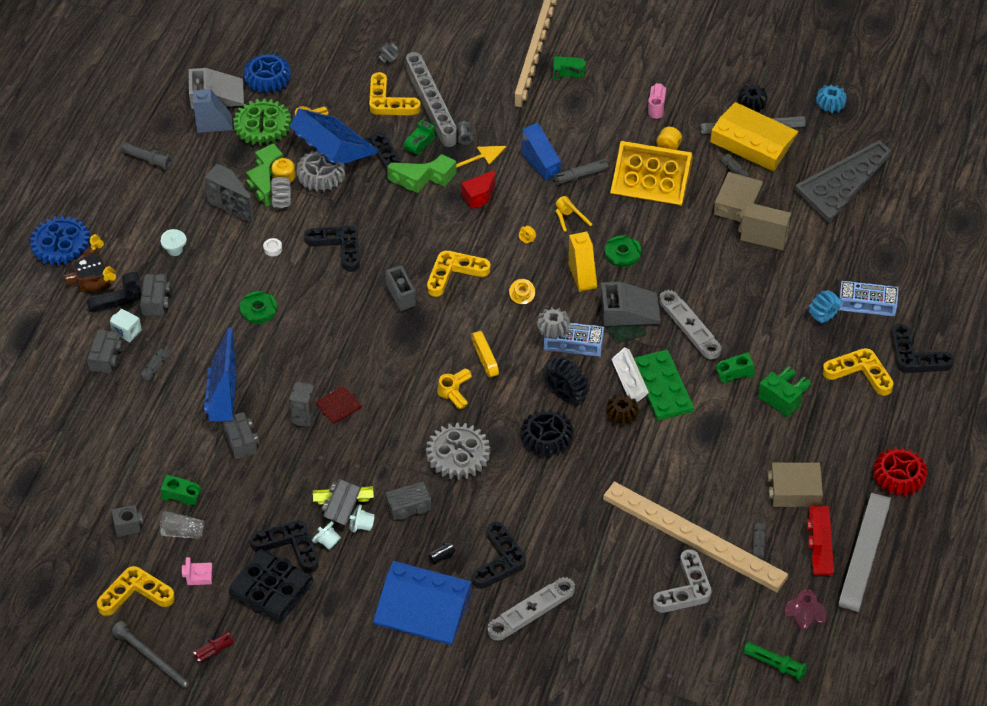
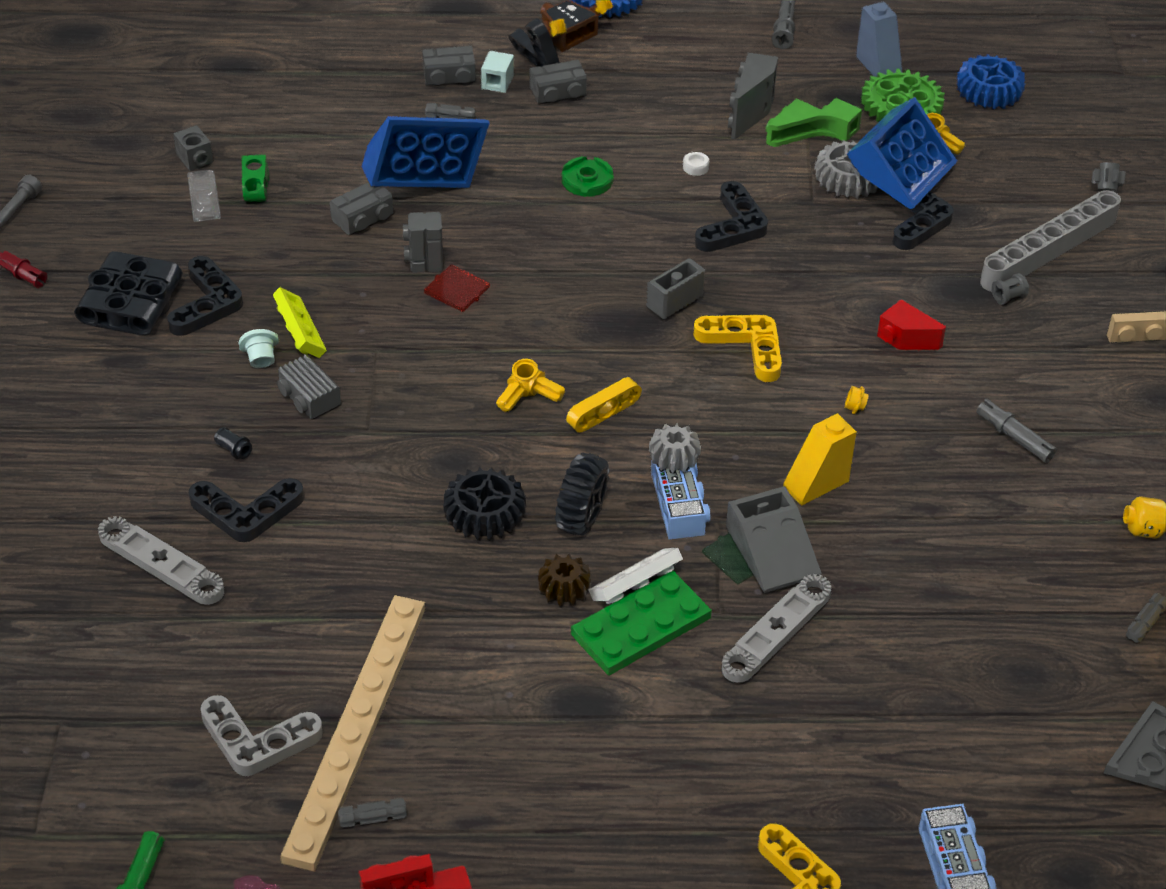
camera: 70 degrees right, 5 degrees down
yellow beam [97,566,175,616] -> none
light aqua piece [161,229,187,256] -> none
bright pink bracket [182,557,213,585] -> none
light grey slope [189,68,244,109] -> none
yellow head [271,158,295,183] -> none
light grey gear [271,177,291,208] -> none
light aqua piece [312,521,341,550] -> none
dark grey brick [322,478,361,525] -> none
yellow beam [369,72,421,115] -> none
blue slope [373,561,472,645] -> none
bright green arch [387,154,457,193] -> none
green leg [404,120,435,155] -> none
light grey gear [426,423,490,480] -> none
yellow piece [456,146,506,168] -> none
yellow piece [509,279,535,305] -> none
blue slope [522,123,561,181] -> none
yellow plant [555,196,592,232] -> none
green tile [604,235,641,267] -> none
yellow slope [610,141,693,206] -> none
dark tan brick [714,172,763,222] -> none
green leg [715,352,755,383] -> none
dark tan brick [738,203,791,250] -> none
green brick [758,366,811,418] -> none
dark tan brick [767,462,823,507] -> none
dark azure gear [809,290,841,323] -> none

